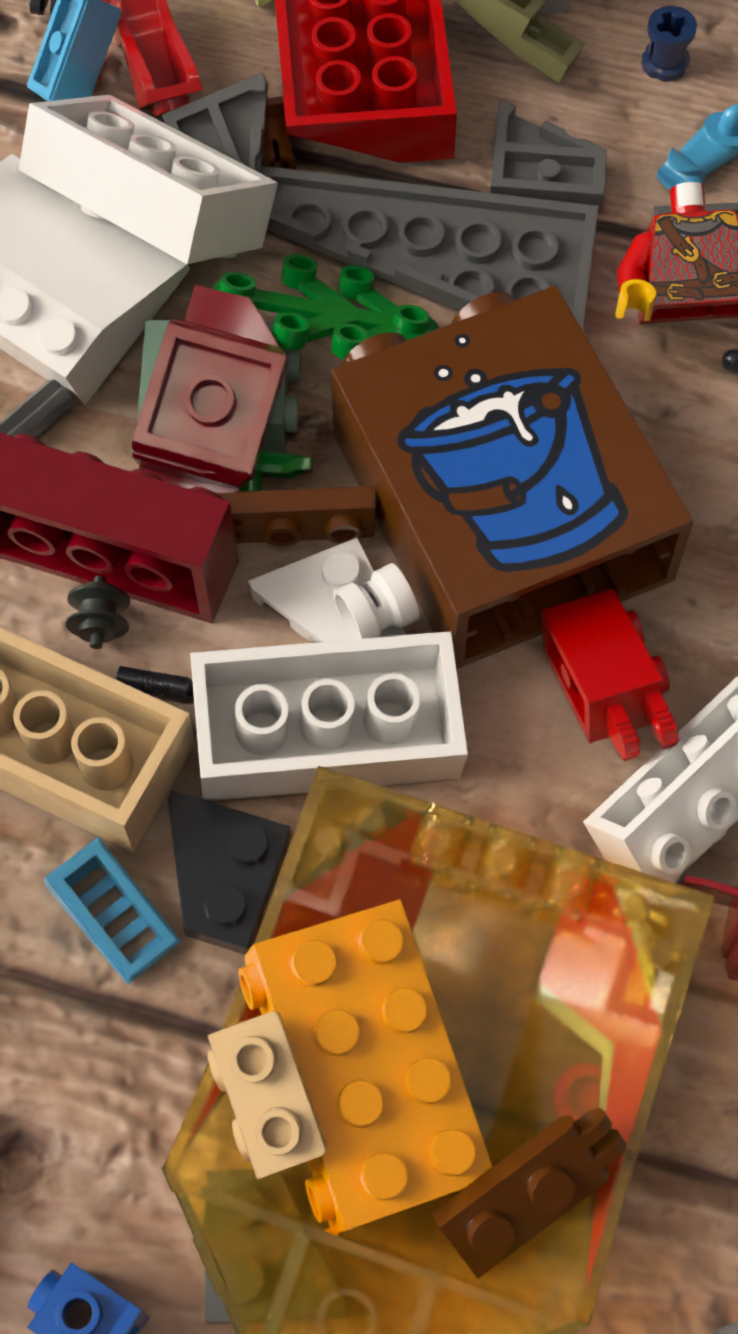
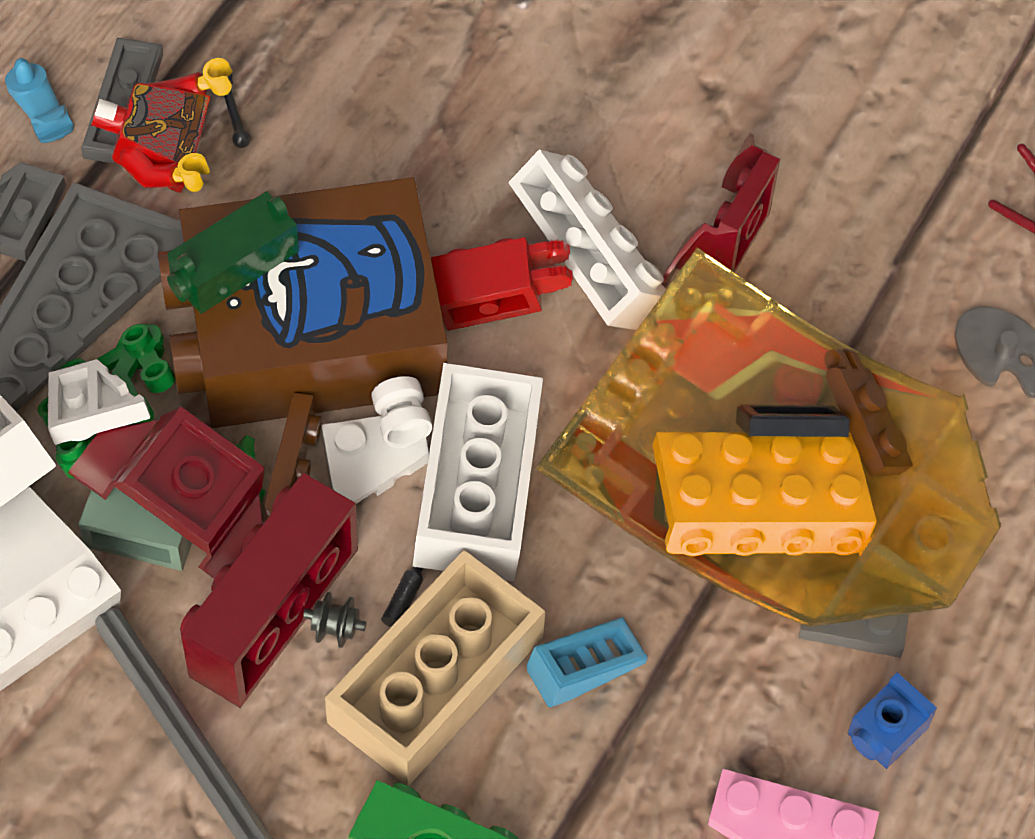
camera: 80 degrees left, 5 degrees down
black wing [168,790,291,955] -> none
tan bracket [207,1011,327,1179] -> none
none -> white wing [48,359,150,445]
none -> dark green brick [167,191,299,314]
none -> black tile [736,404,850,437]

